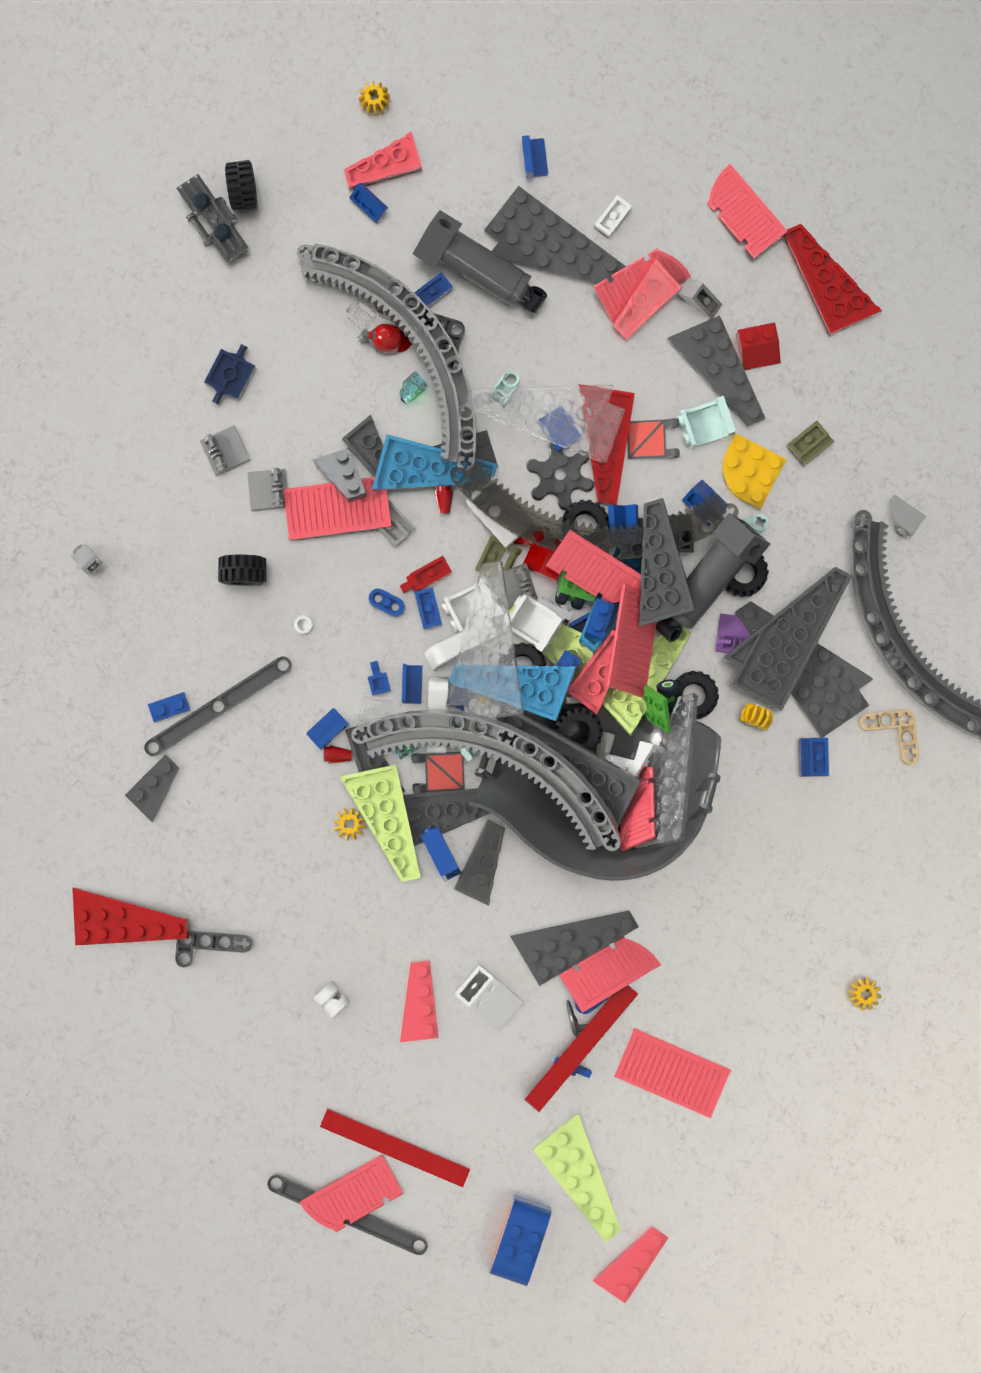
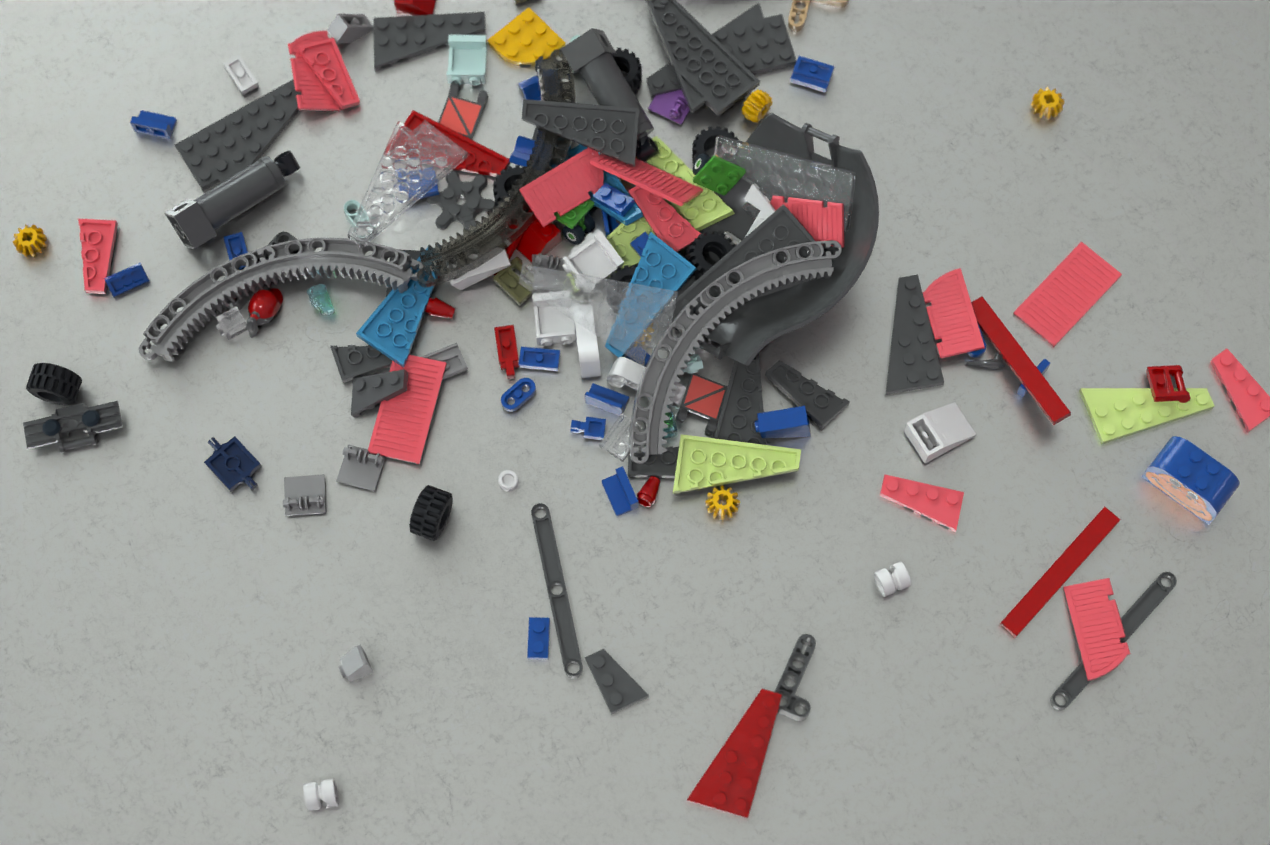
camera: 65 degrees left, 15 degrees down
none -> red plate [1146,365,1191,403]

